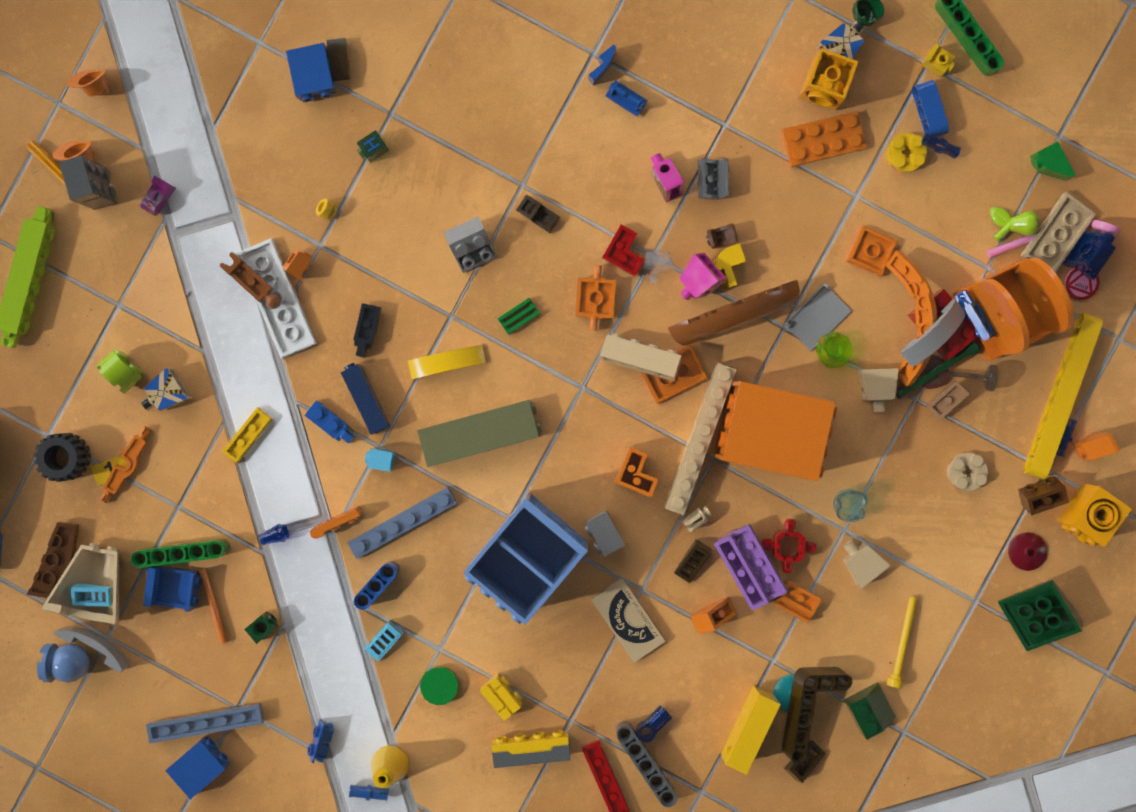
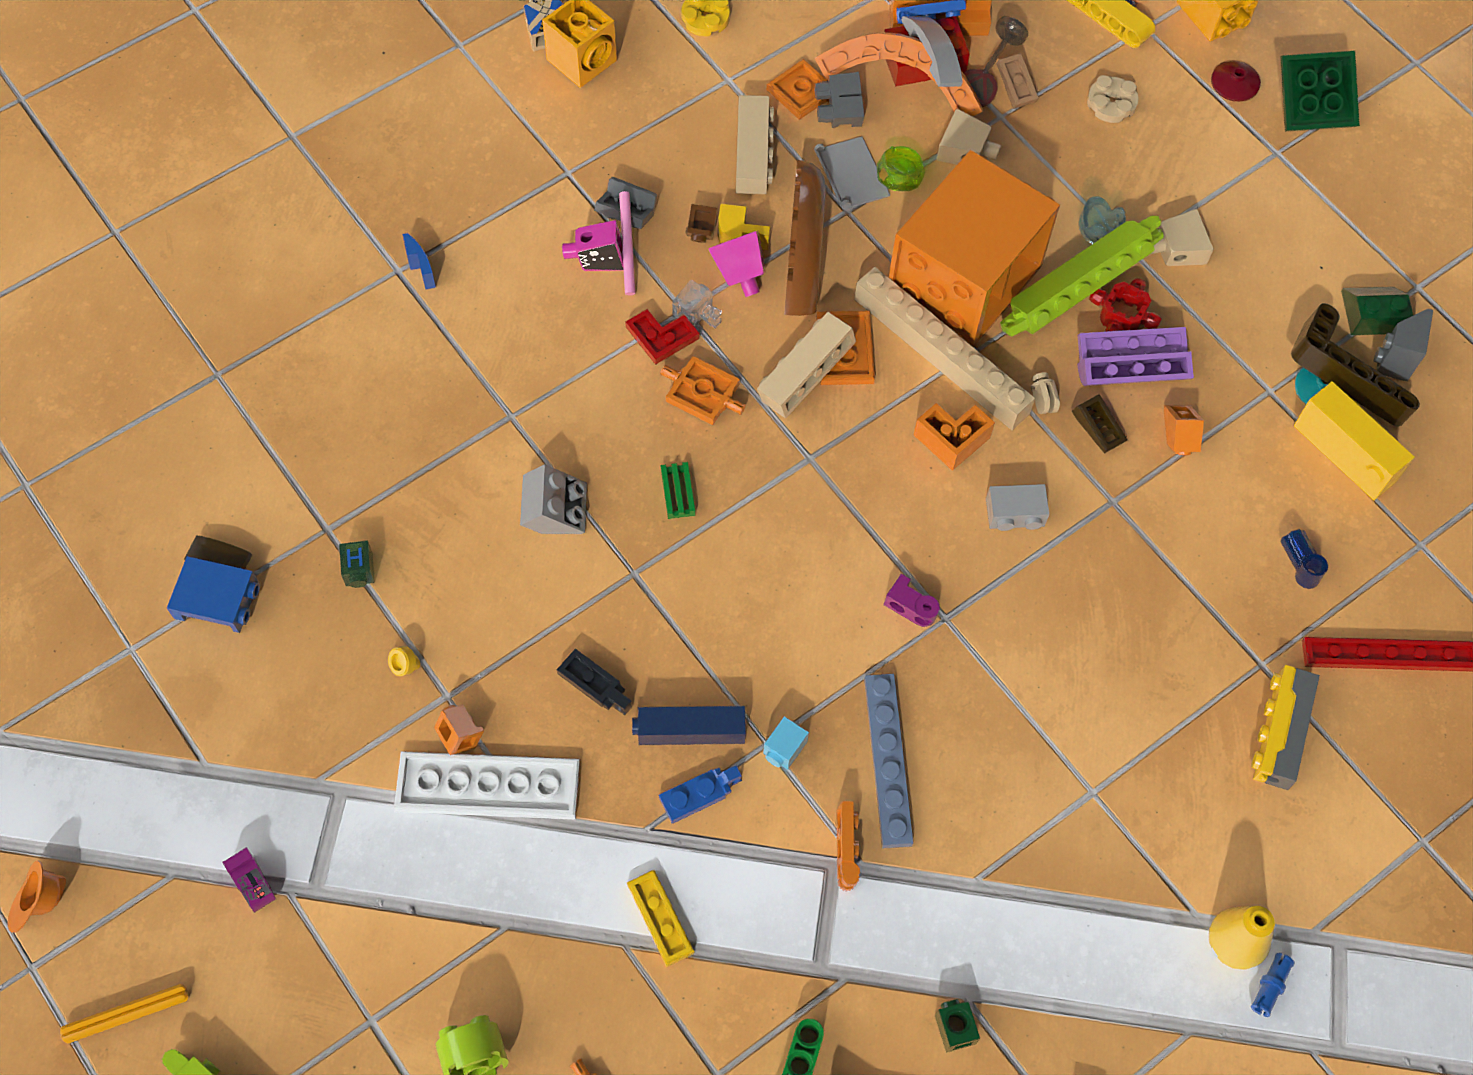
camera: 65 degrees left, 25 degrees down
orange piece [52,141,95,162] -> none
dark grey piece [59,155,117,210] -> none
torso [141,368,193,411] -> none
dark orange plate [220,252,281,309] -> none
clear blue cone [259,524,289,545] -> none
blue hinge [307,719,335,763] -> none
blue beam [354,561,399,610] -> none
medium azure slope [364,620,404,661] -> none
yellow slope [408,344,486,379] -> none
olive brick [417,400,542,467] -> none
green tile [420,666,458,705] -> none
medium blue piece [463,492,588,625] -> none
yellow brick [480,673,523,721] -> none
dark brown slope [516,194,560,234] -> none
tan tile [591,578,666,663] -> none
blue hinge [605,80,648,117] -> none
dark grey beam [616,721,677,807] -> none
orange plate [774,580,822,624] -> none
orange plate [782,111,866,168] -> none
dark brown slope [784,740,826,783] -> none
yellow piece [887,596,917,689] -> none
dark green piece [896,341,980,399] -> none
reddish brown brick [1018,477,1069,516] -> none
none -> bright pink bar [619,192,635,295]
none -> tan brick [736,95,774,194]
none -> dark grey hips [814,72,864,128]
none -> magenta leg [884,574,940,627]
none -> lime hinge [1000,215,1164,337]
none -> dark grey slope [1374,309,1433,382]

